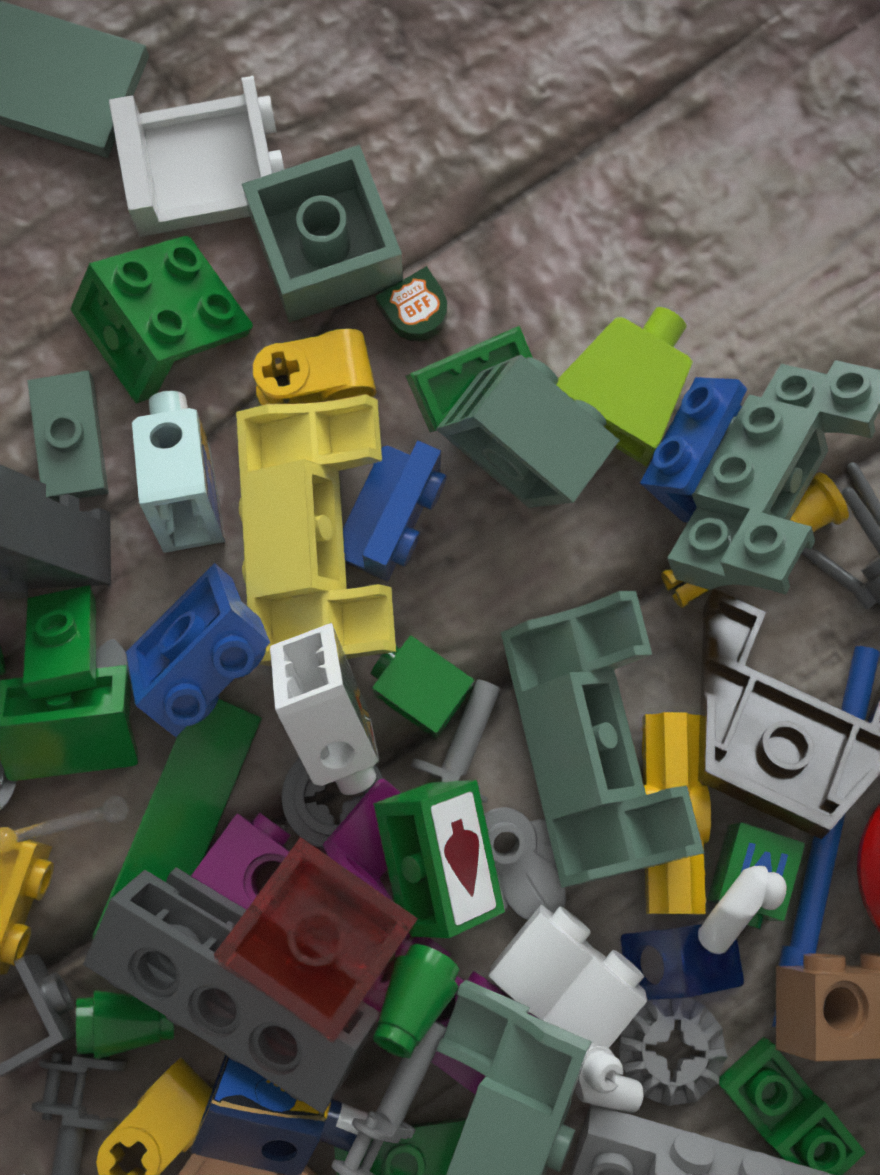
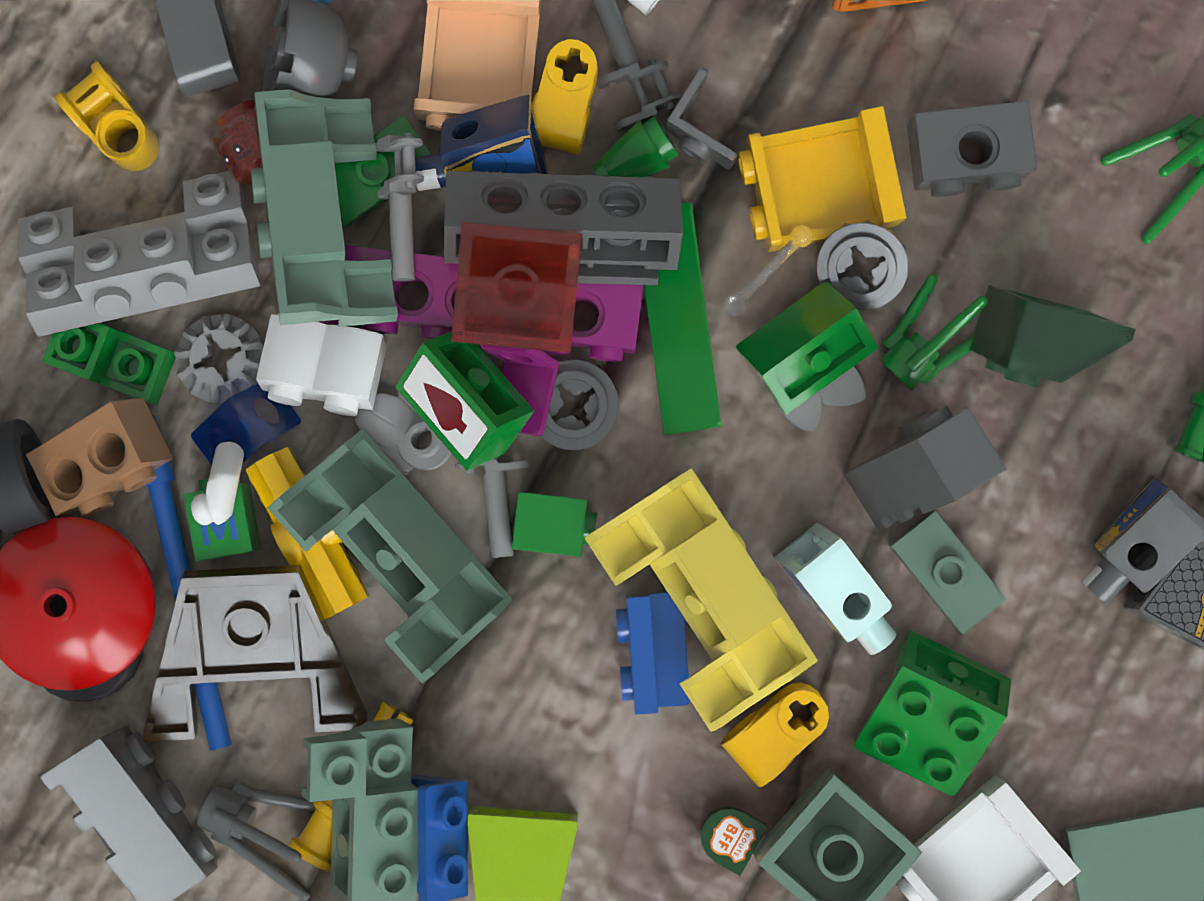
camera: 155 degrees right, 10 degrees up
green plate [23,585,96,700] -> none
blue plate [126,563,270,737] -> none
white torso [270,623,379,795] -> none
green cone [372,944,459,1058] -> none
green plate [405,326,533,433] -> none
sand green brick [436,355,620,508] -> none
white arm [575,1045,644,1114] -> none

